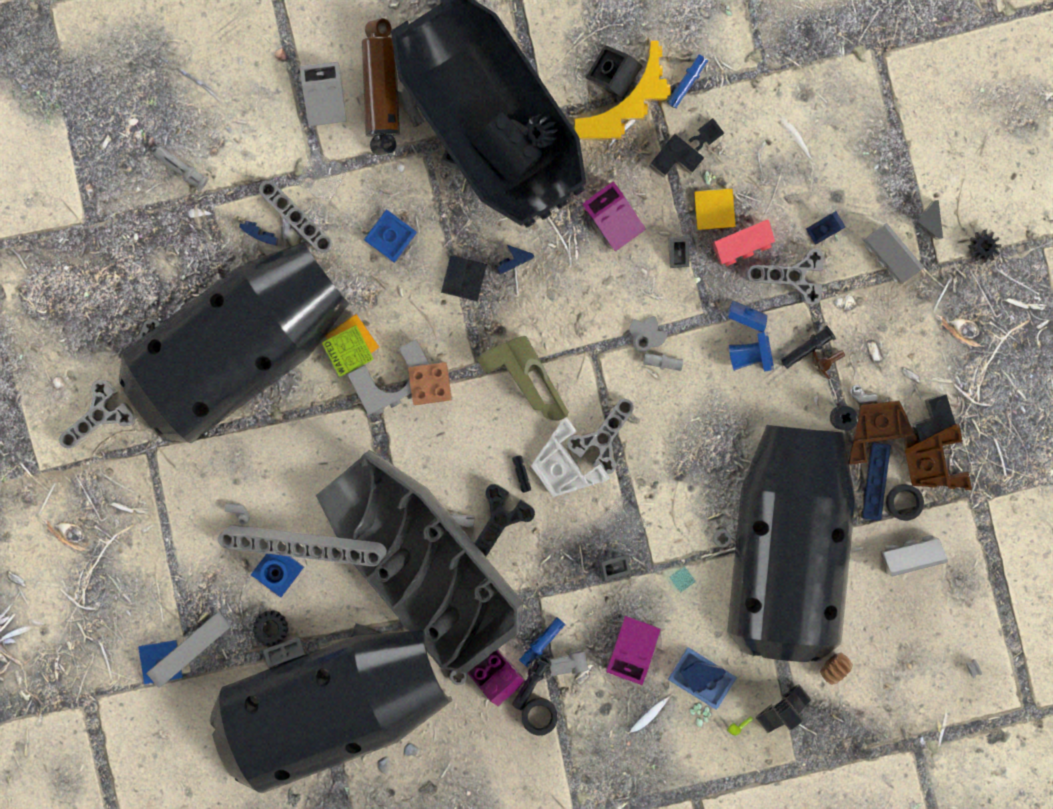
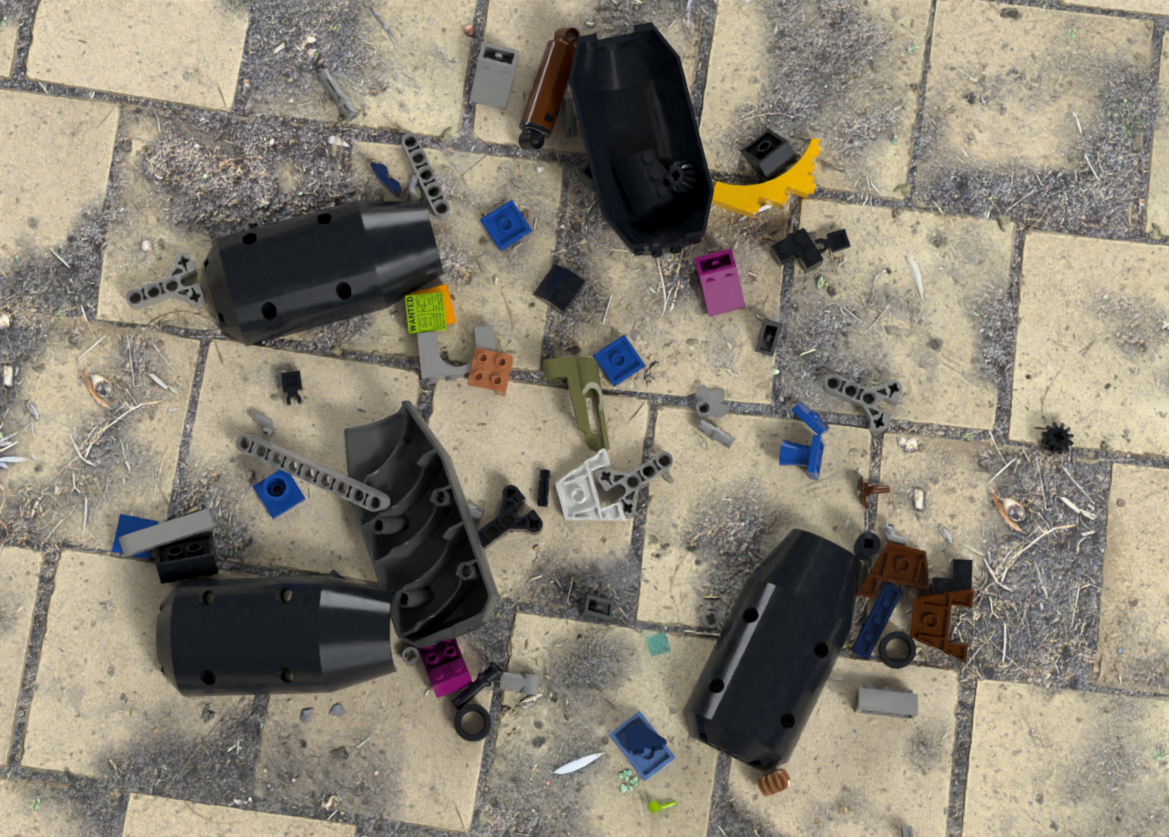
camera: 20 degrees right, 10 degrees down
black tyre [253,610,289,646] -> none
dark grey hinge [263,637,307,668] -> none
dark blue slope [497,245,535,275] -> none
blue pin [519,617,566,668] -> none
magenta slope [605,616,661,685] -> none
blue pin [666,54,709,109] -> none
yellow tile [694,189,736,230] -> none
coral slope [712,219,775,267] -> none
black beam [756,684,811,733] -> none
black pin [780,325,836,369] -> none
dark blue slope [806,211,846,245] -> none
light grey slope [864,223,924,284] -> none
dark grey slope [915,200,943,240] -> none
none -> black slope [156,532,218,584]
none -> black plate [281,370,303,406]
none -> blue plate [593,335,646,387]

